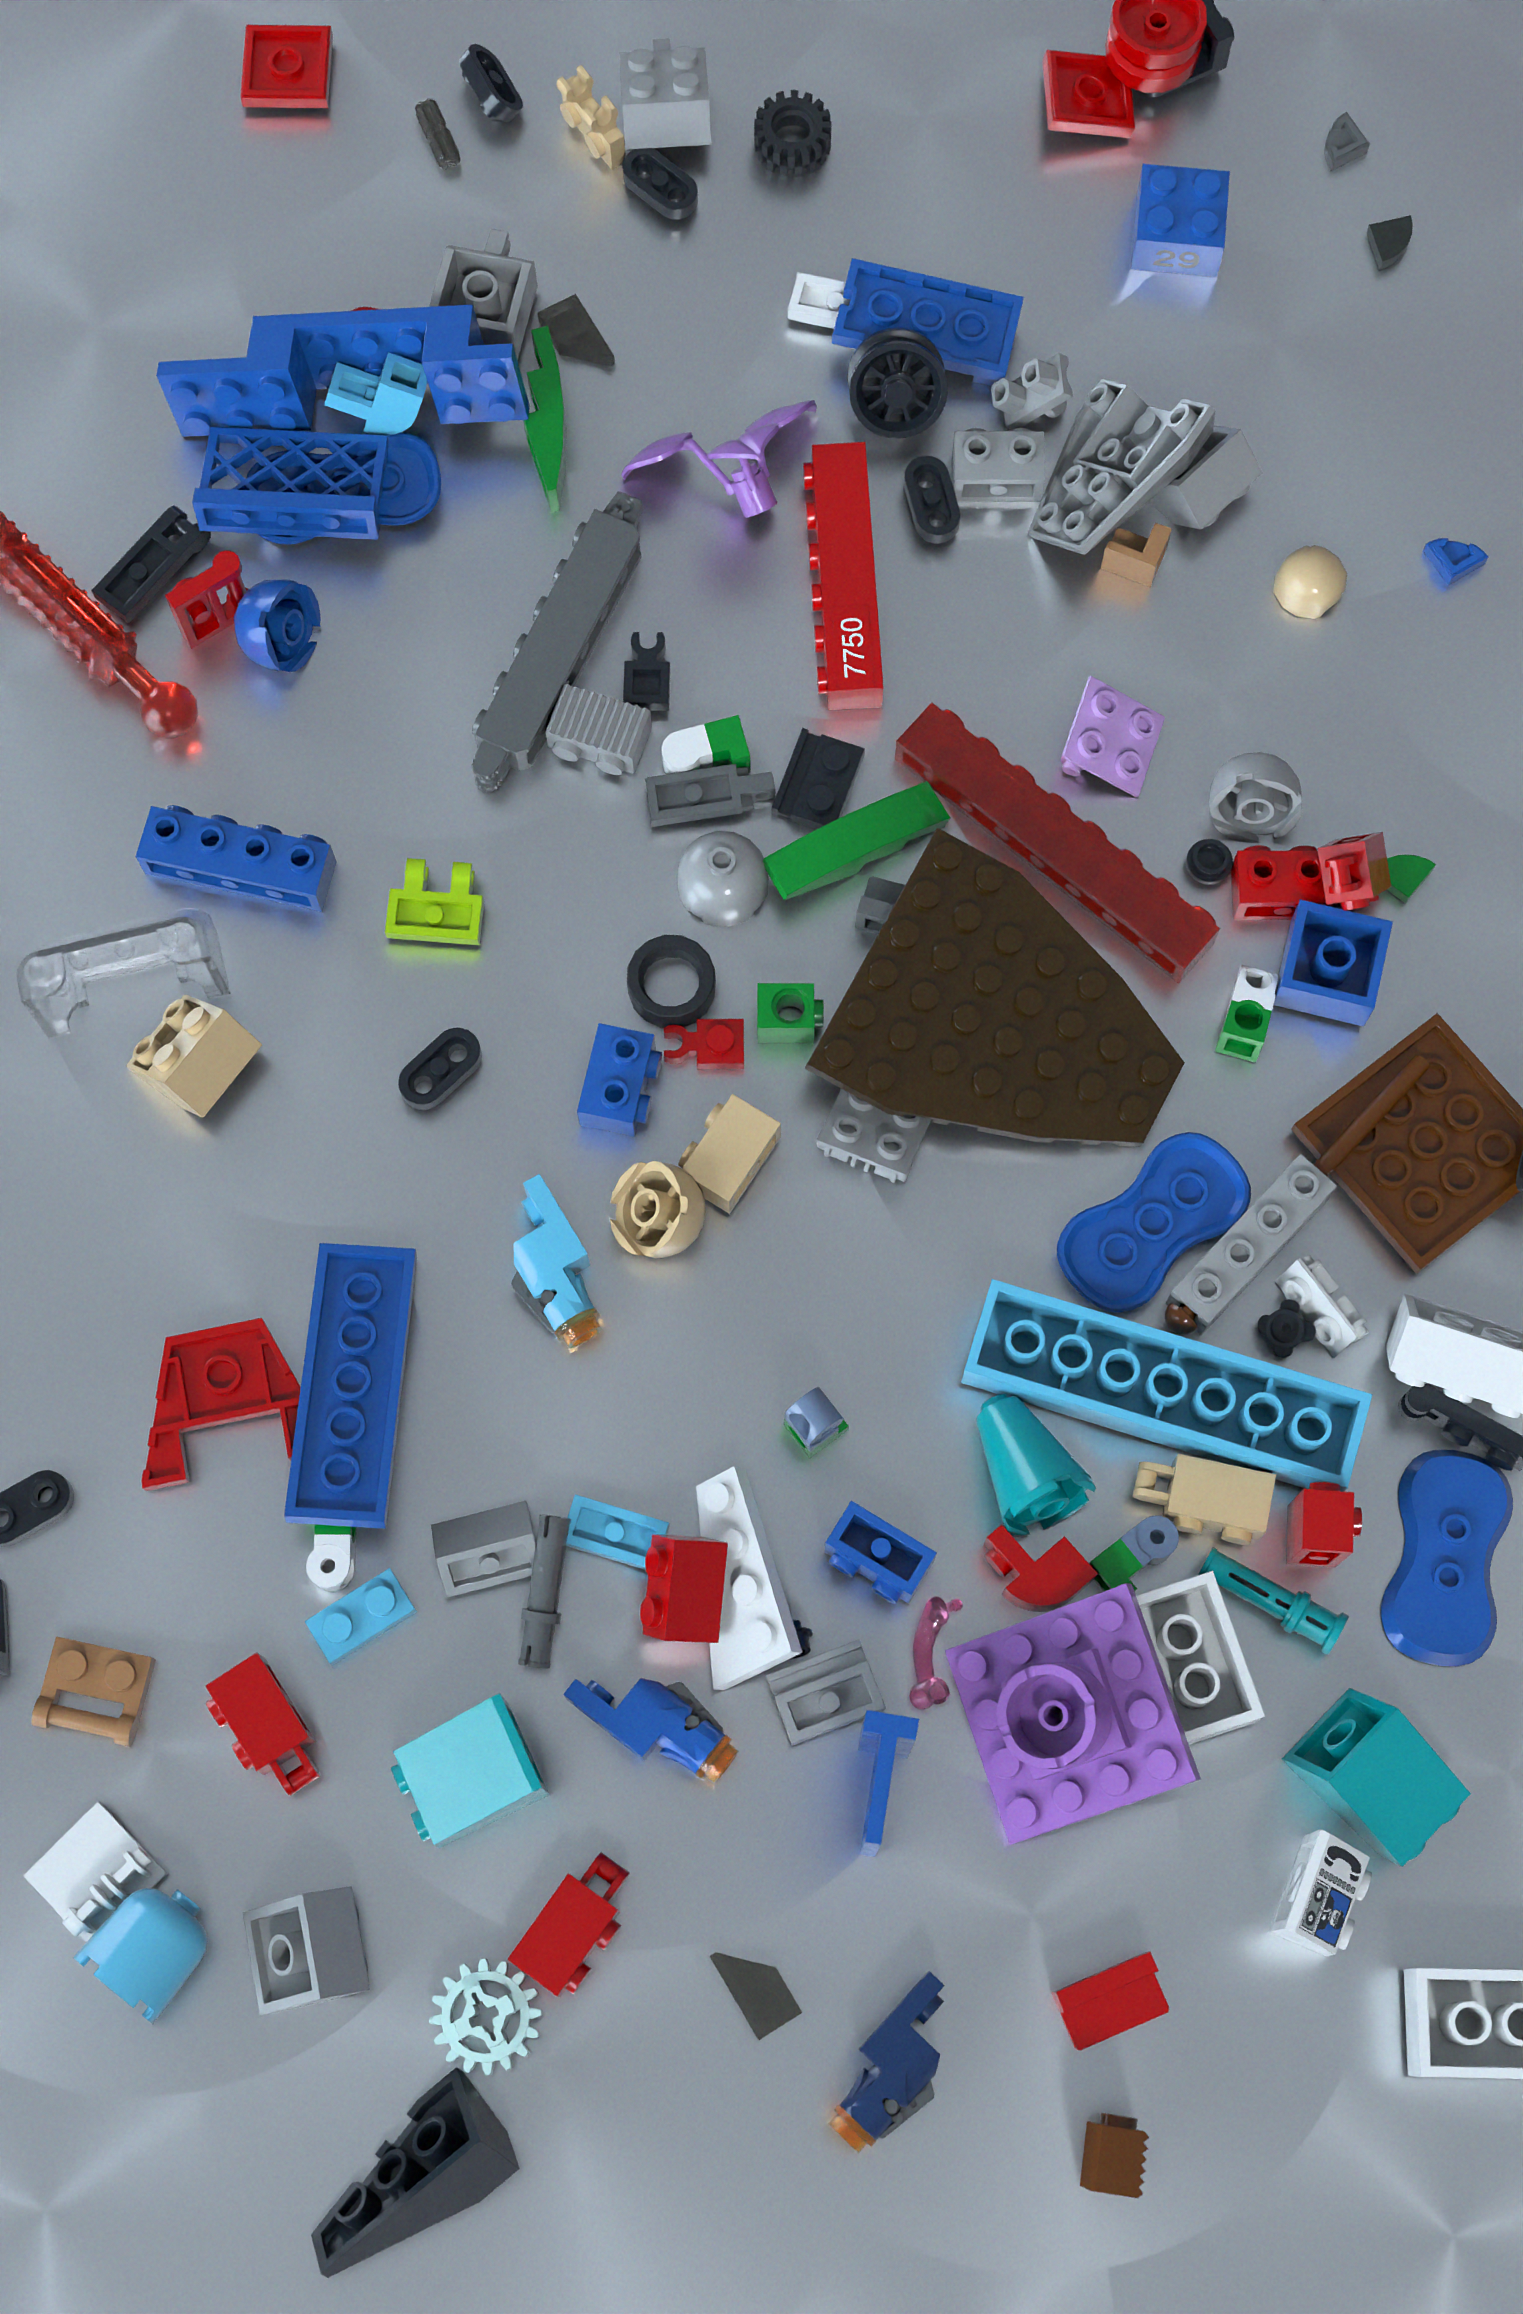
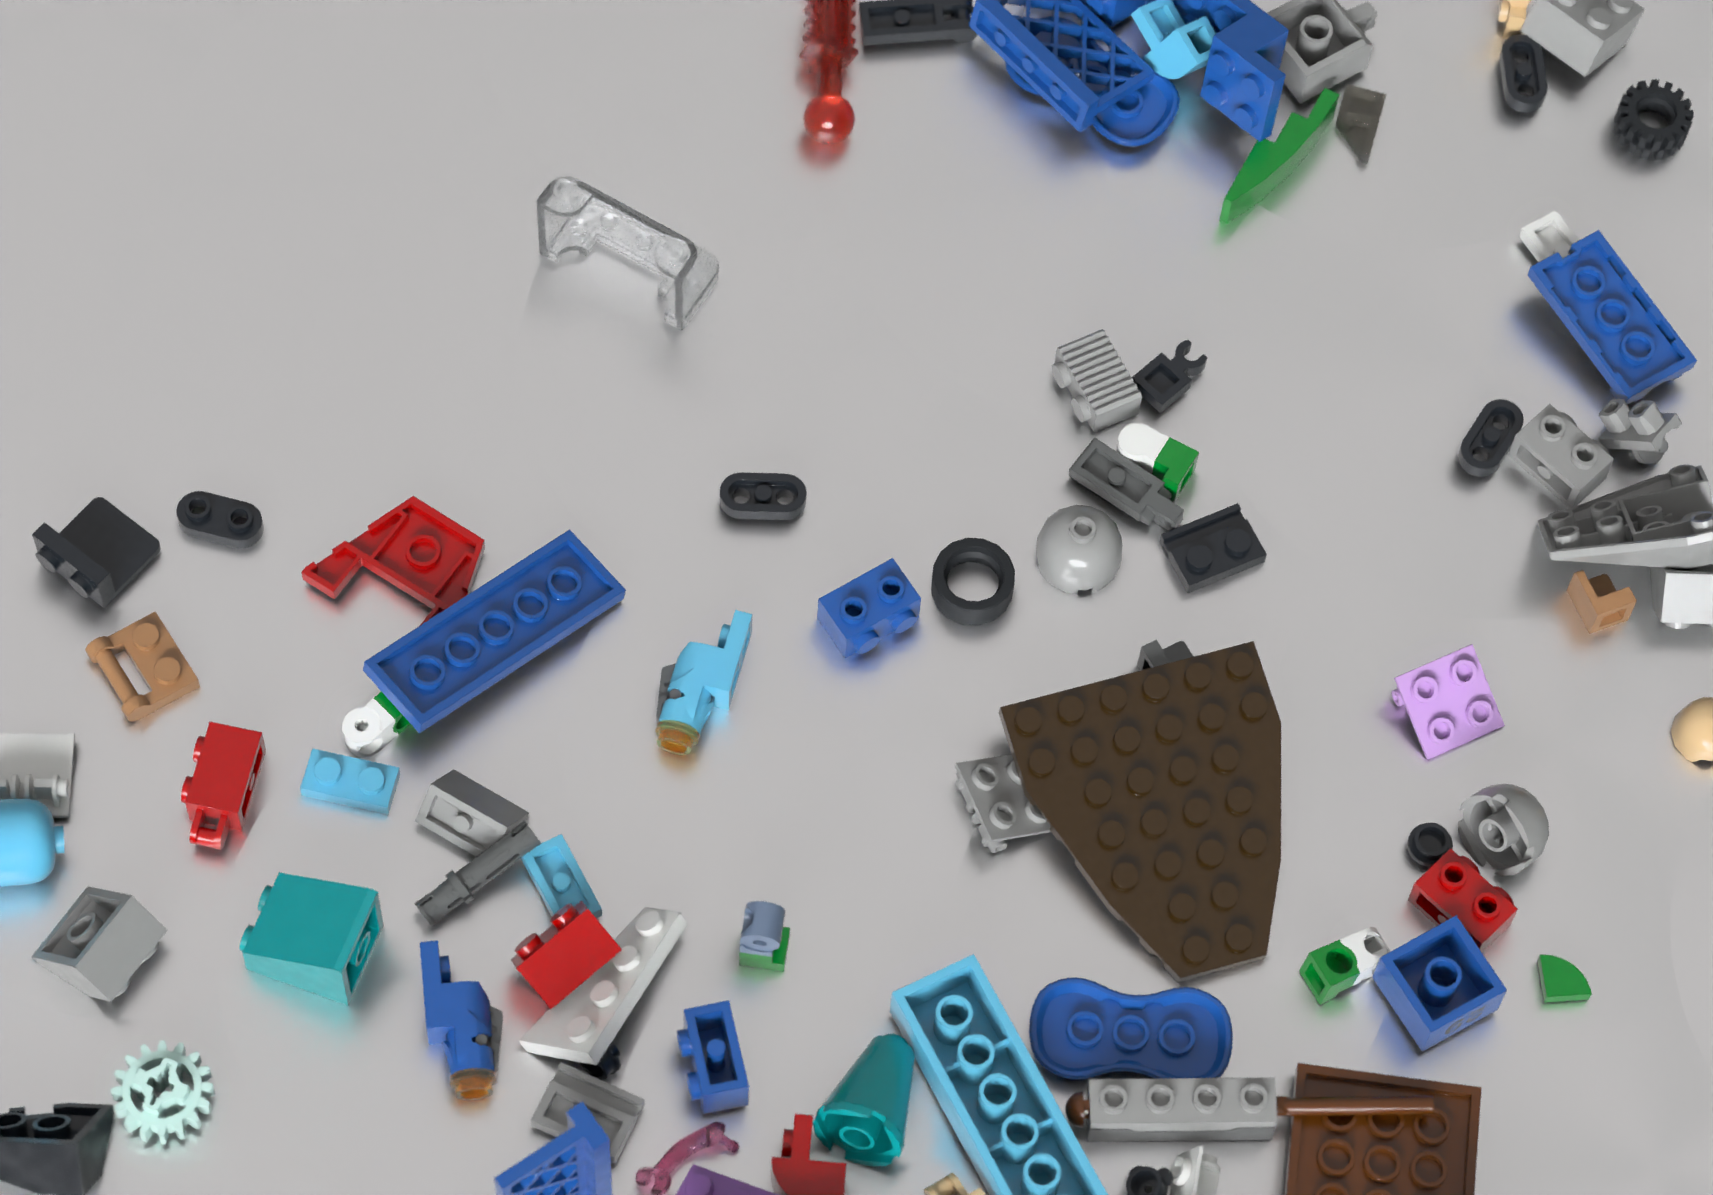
camera: 40 degrees right, 10 degrees down
tan slope [126,994,262,1118] -> none
blue brick [135,805,337,912] -> none
red plate [165,550,248,649] -> none
blue cylinder [234,580,321,672] -> none
lime plate [385,858,484,945] -> none
dark grey hinge [471,491,643,793] -> none
red brick [507,1852,630,1997] -> none
tan cylinder [610,1161,706,1258] -> none
medium lavender plant [621,400,817,517] -> none
red plate [664,1019,744,1070] -> none
tan brick [678,1094,781,1214] -> none
green brick [757,983,824,1043] -> none
green slope [762,781,950,900] -> none
red brick [803,442,884,710] -> none
black wheel [847,327,948,439] -> none
clear red brick [895,703,1220,984] -> none
red brick [1318,832,1391,910] -> none

